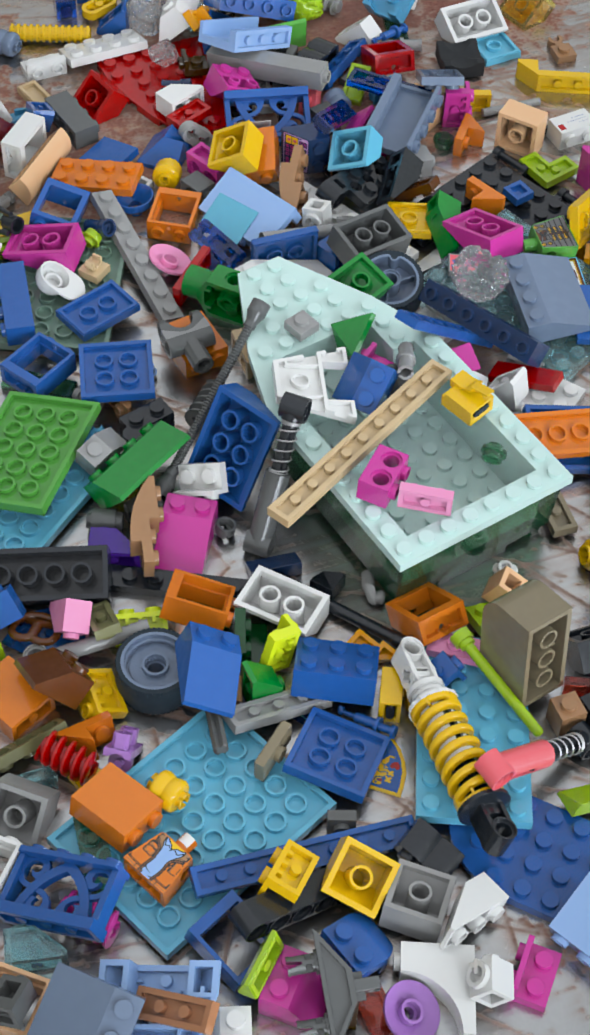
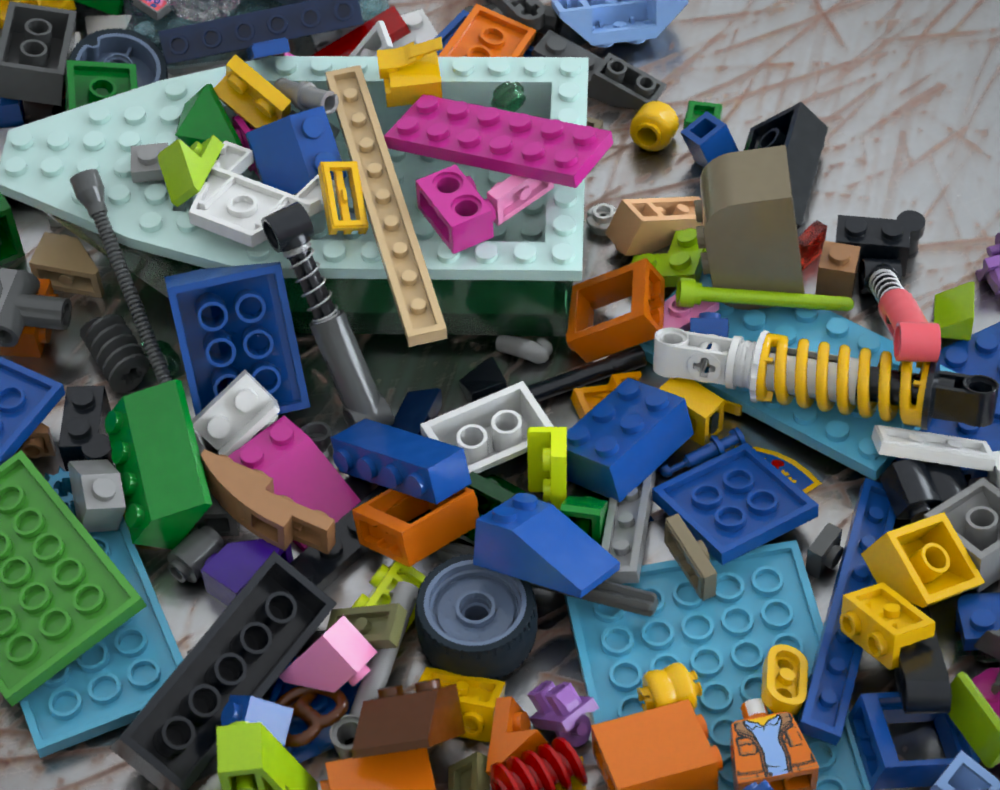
camera: 50 degrees left, 0 degrees up
none -> lime slope [157,135,224,207]
none -> yellow bracket [214,54,292,129]
none -> yellow tile [318,161,369,235]
none -> blue brick [330,418,472,504]
none -> dark pink plate [384,94,613,188]
none -> yellow plate [761,644,808,715]
none -> white tile [871,425,996,472]

